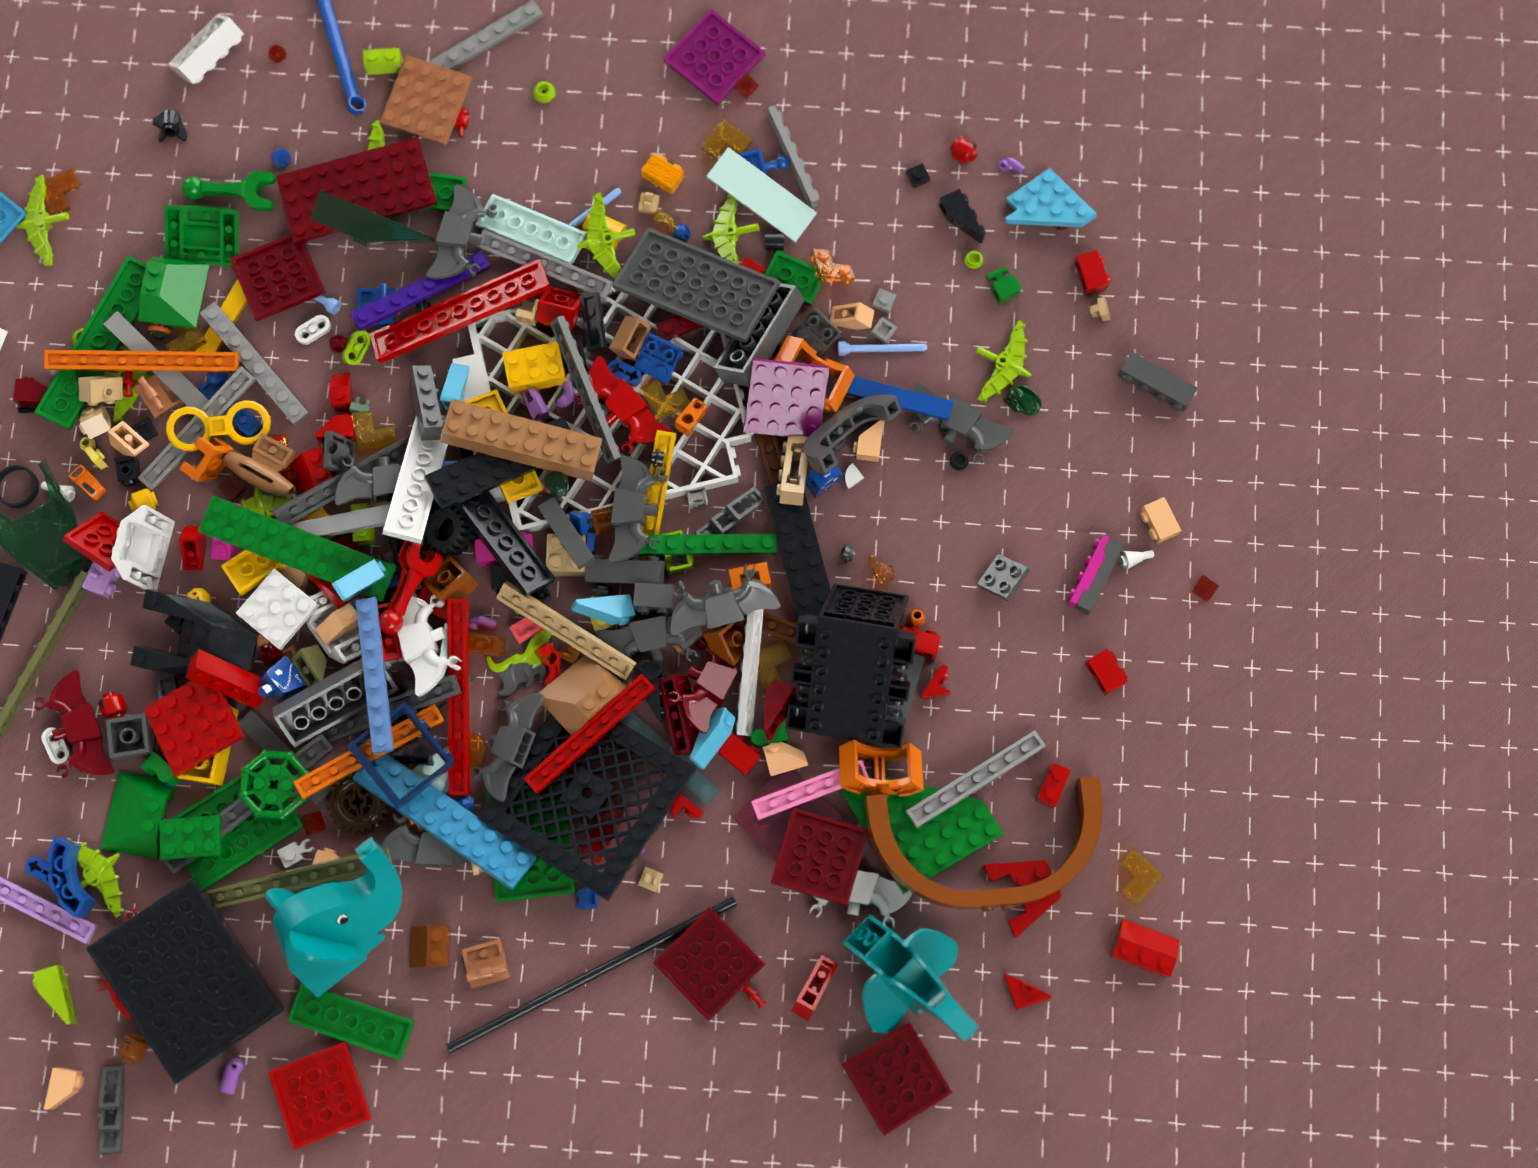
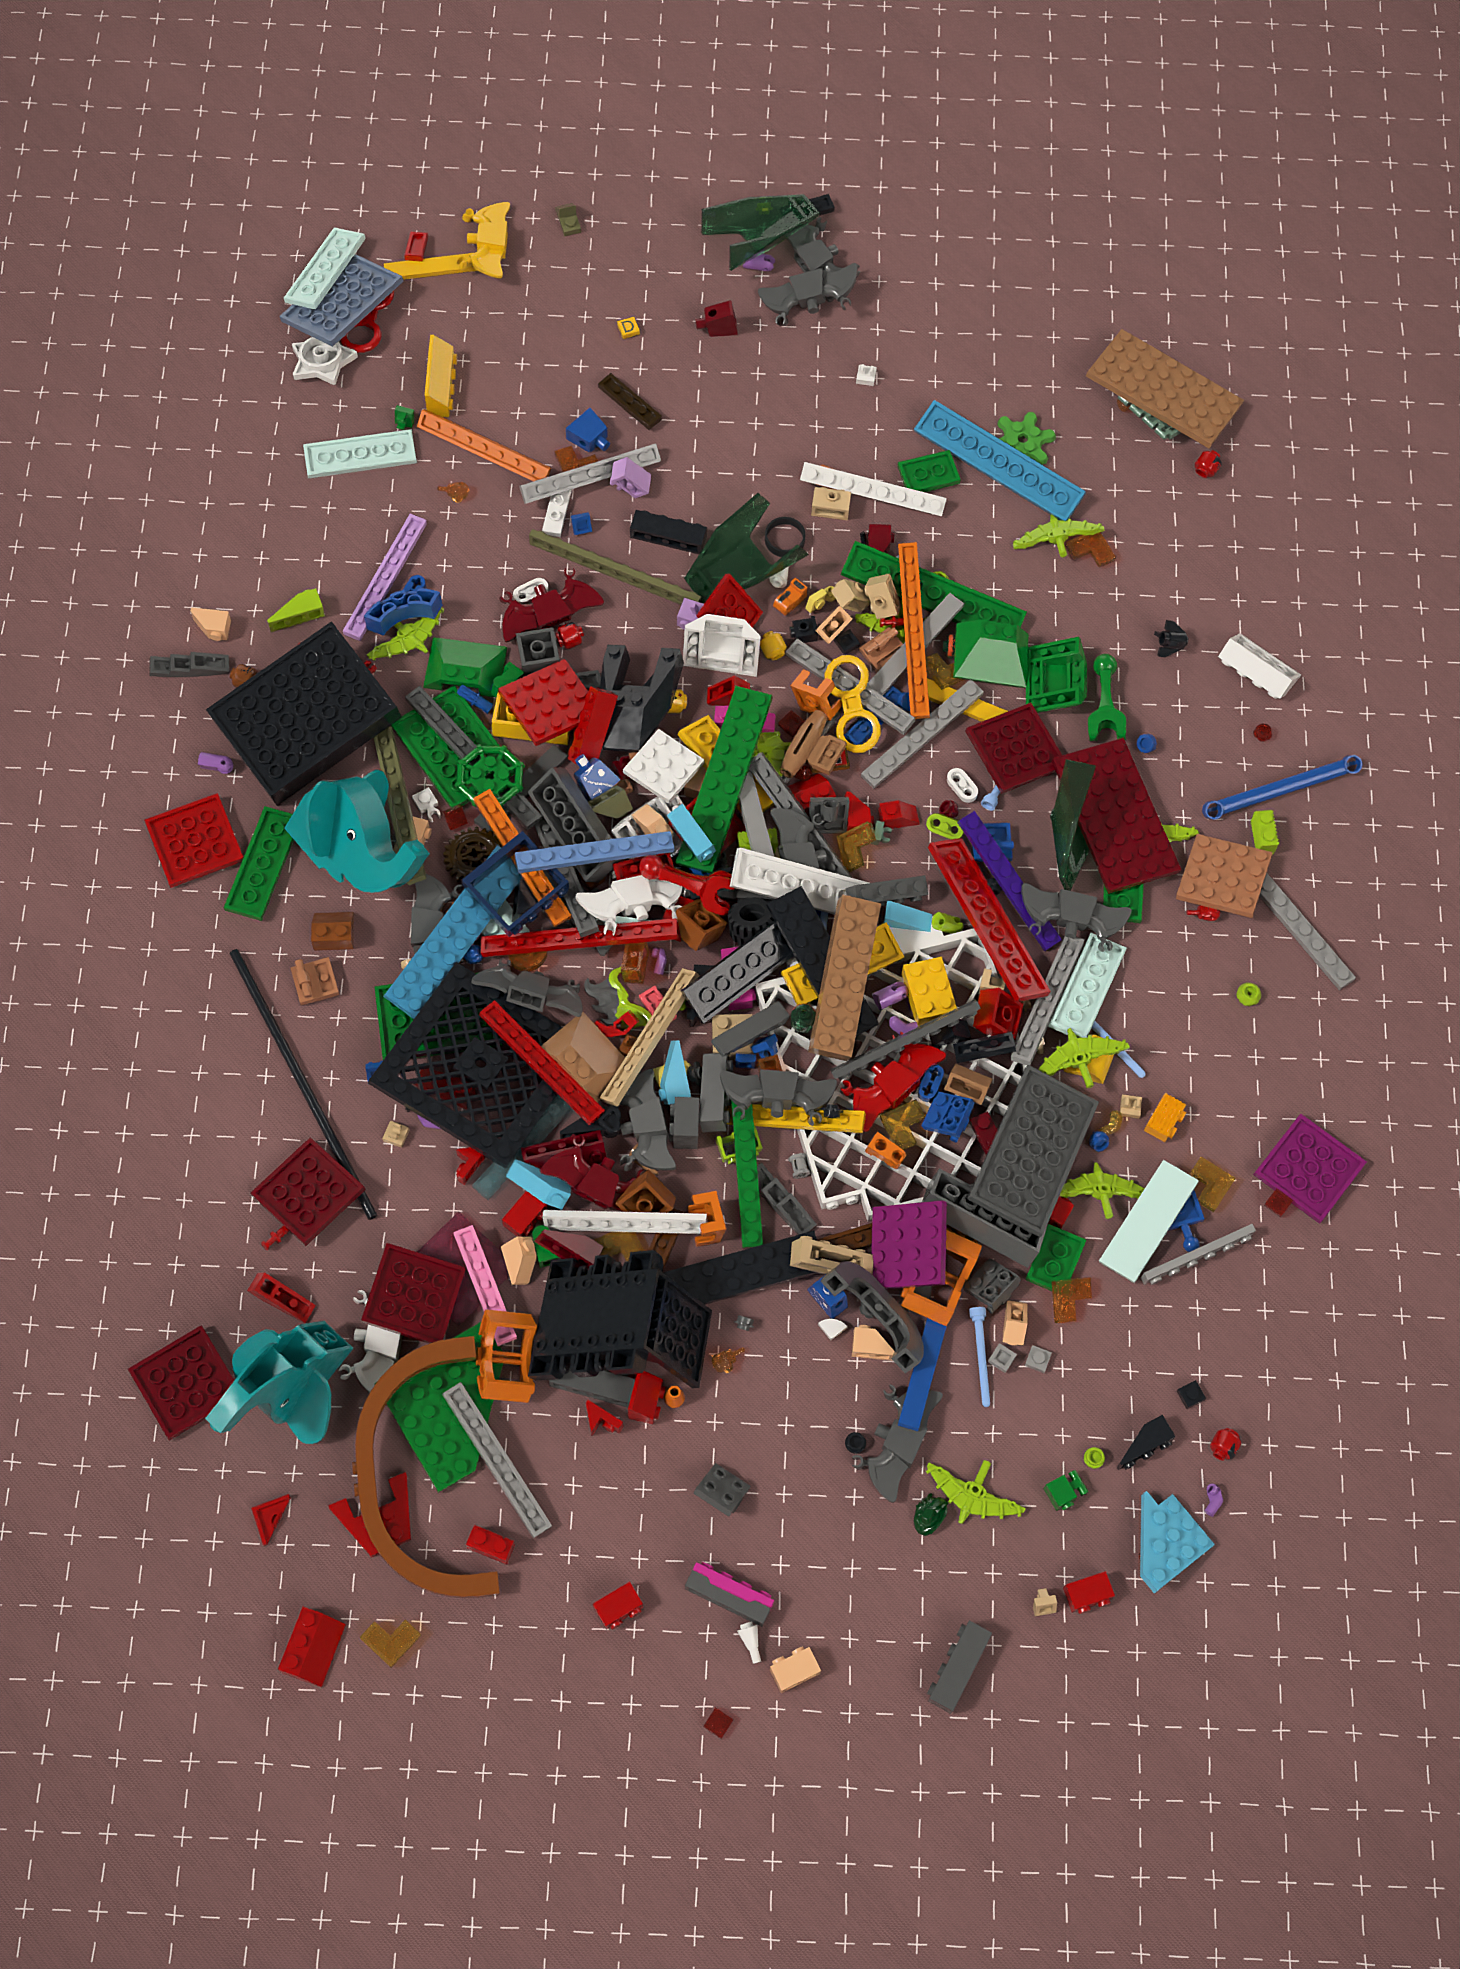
camera: 85 degrees right, 10 degrees down
green plate [159,815,222,861] -> none
dark grey torso [671,563,780,635] -> none
black beam [765,234,784,250] -> none
none -> blue axle [457,685,494,714]
none -> lime piece [932,912,964,934]

